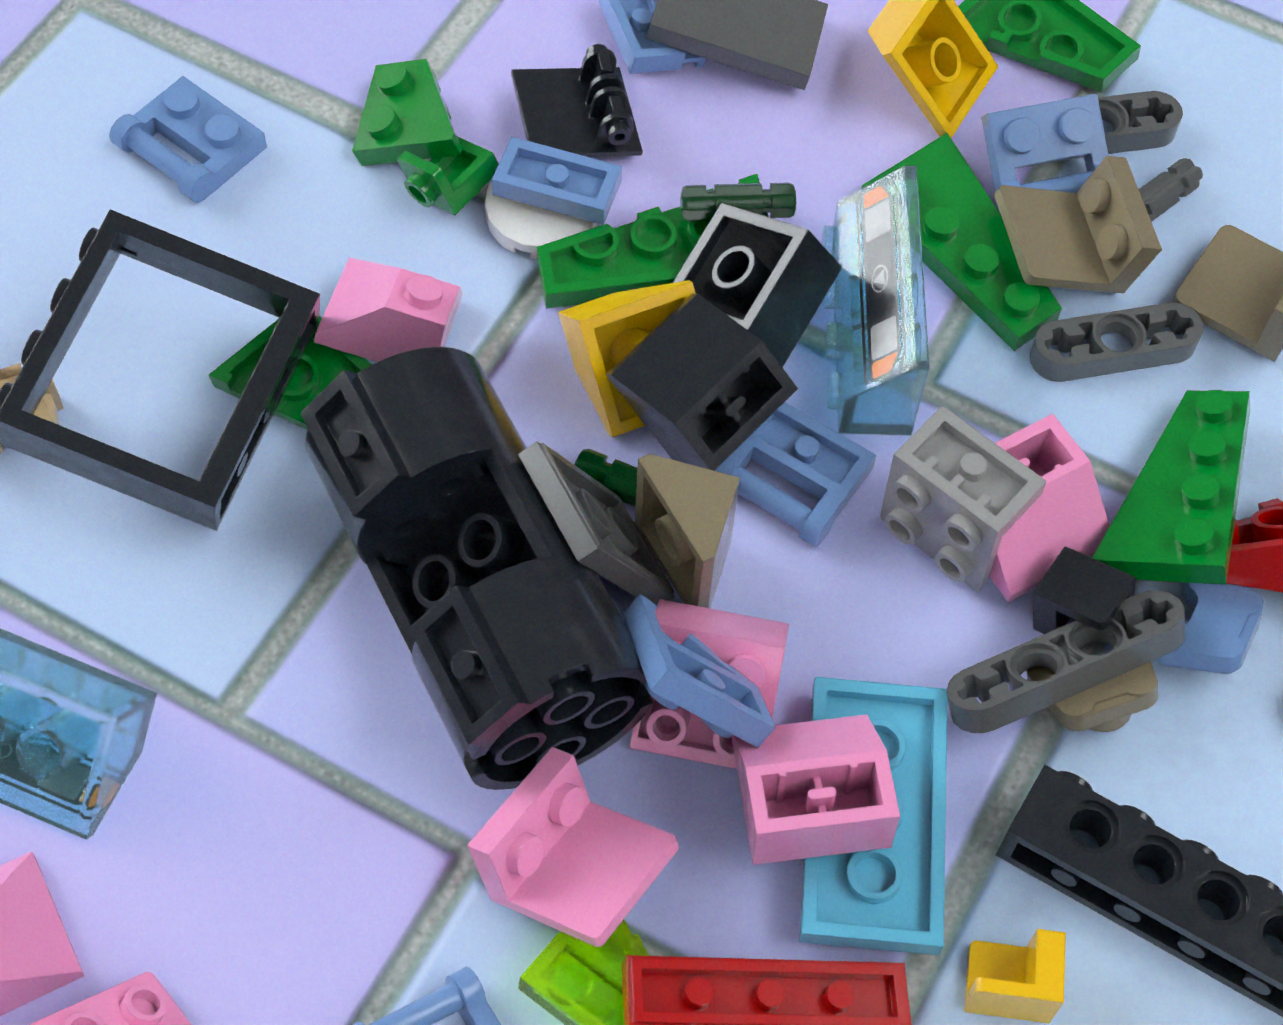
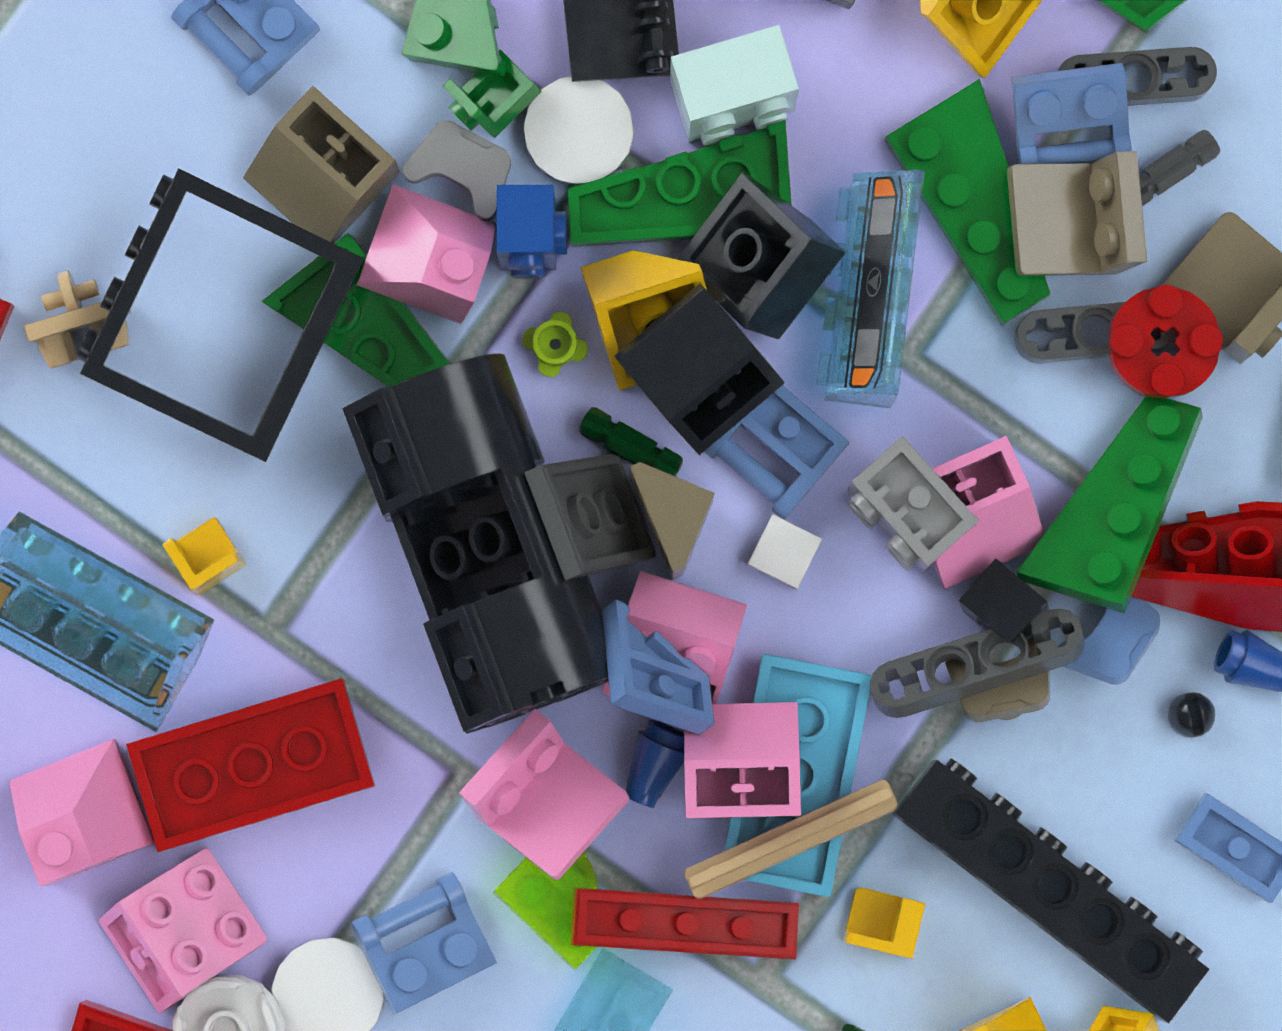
camera: 10 degrees right, 25 degrees up
medium blue plate [492,136,622,225] -> none
dark green axle [680,182,797,221] -> none
none -> red plate [126,678,376,852]
none -> yellow panel [162,517,247,595]
none -> dark tan slope [243,86,400,243]
none -> light grey piece [403,121,511,221]
none -> blue brick [497,185,567,279]
none -> lime plate [522,312,588,377]
none -> blue cone [625,720,684,808]
none -> light aqua brick [670,25,799,146]
none -> tan axle [684,780,898,899]
none -> white tile [747,514,822,590]
none -> red plate [1108,284,1223,399]

